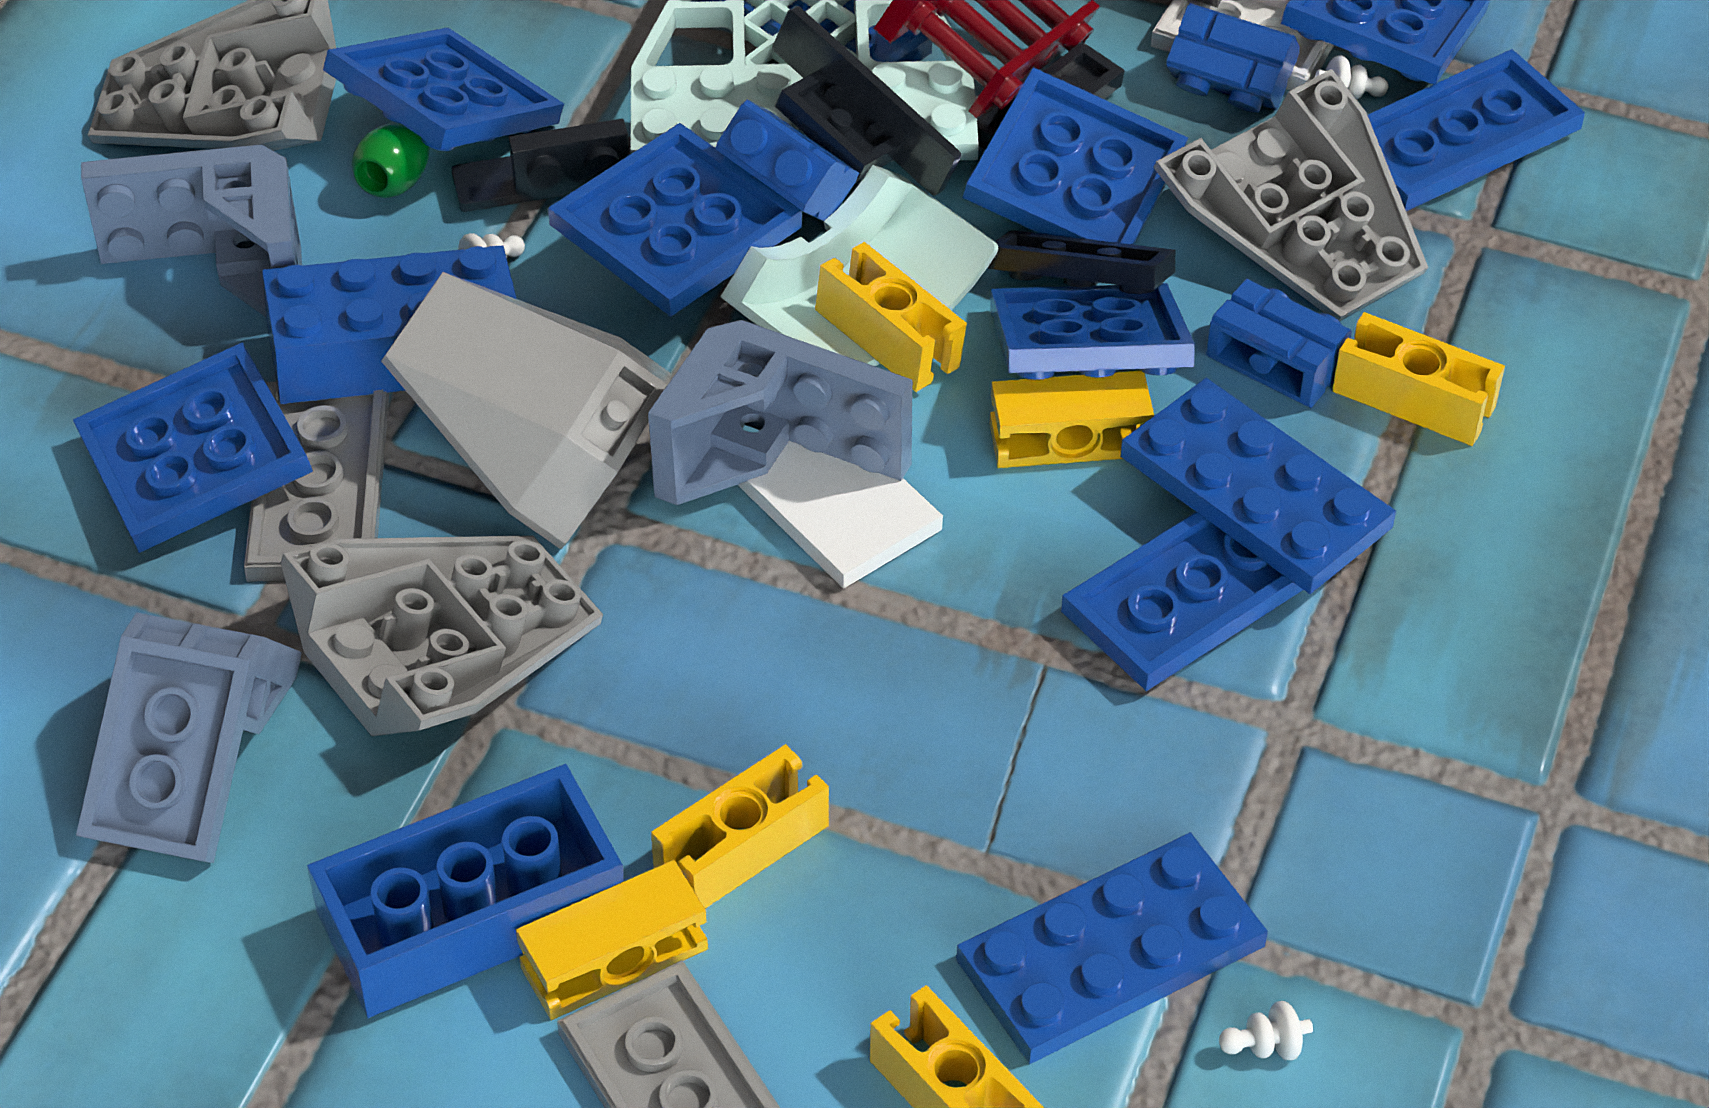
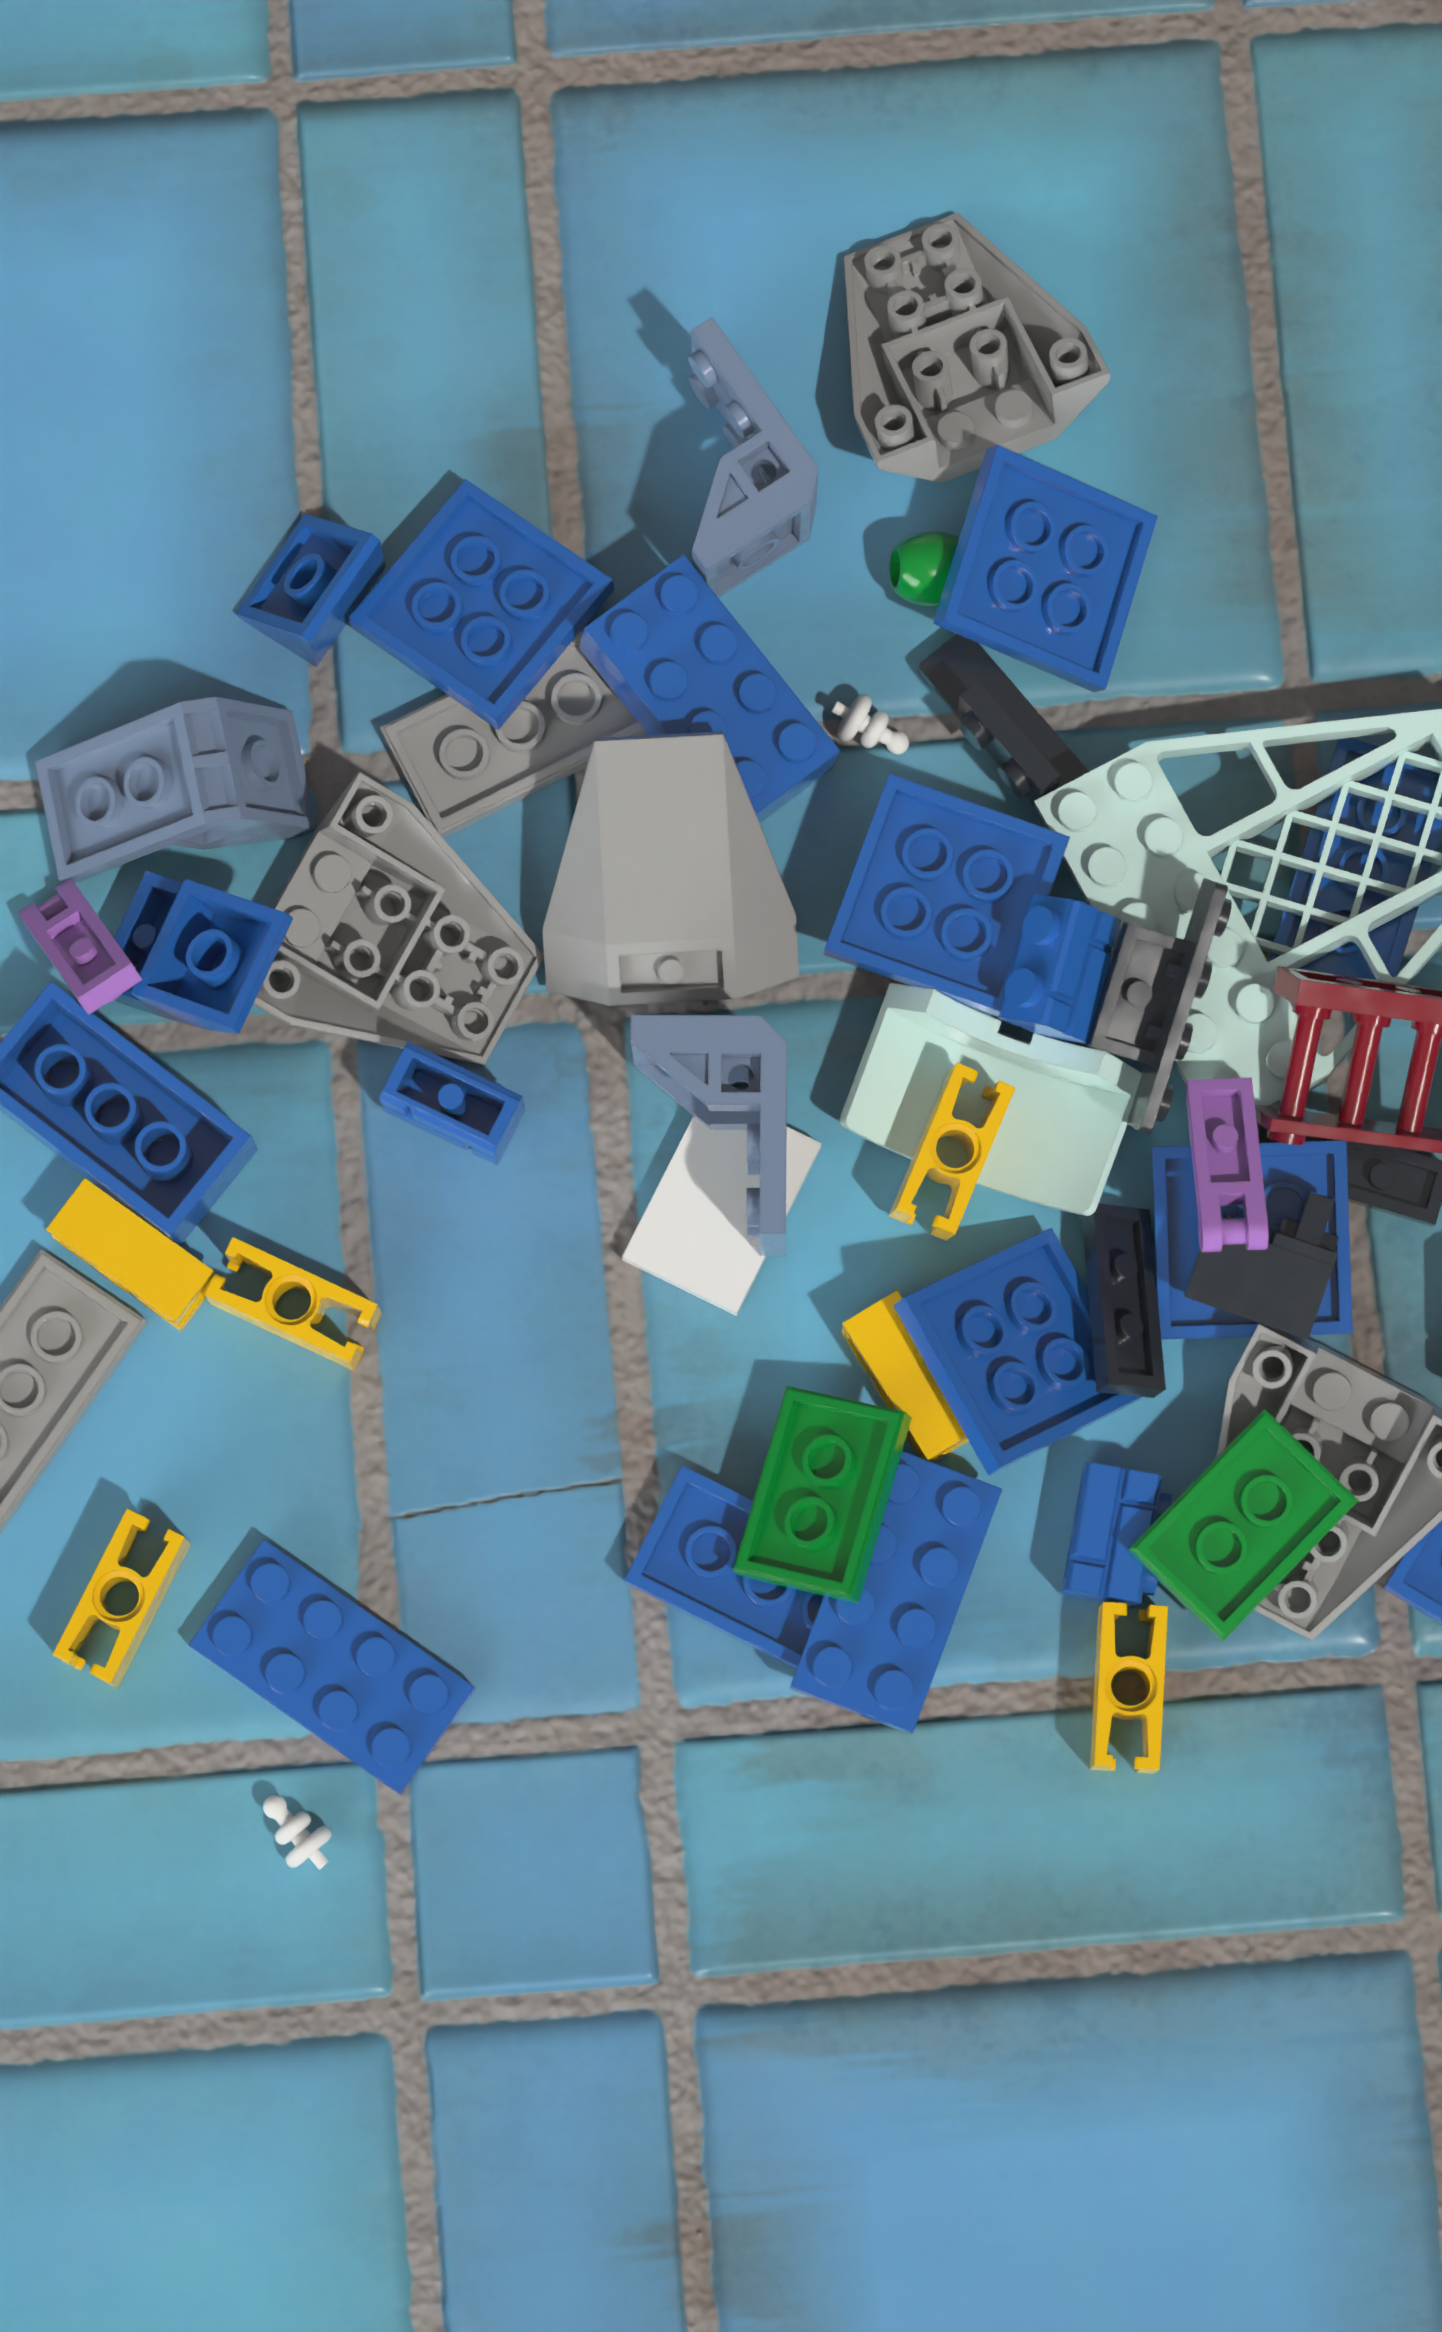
camera: 65 degrees right, 30 degrees up
none -> medium lavender plate [17,878,142,1015]
none -> blue slope [114,871,293,1034]
none -> blue slope [236,514,386,668]
none -> blue brick [379,1042,525,1165]
none -> green tile [733,1386,912,1604]
none -> green tile [1127,1409,1359,1641]
none -> black hinge [1183,1191,1339,1340]
none -> medium lavender plate [1185,1077,1269,1252]

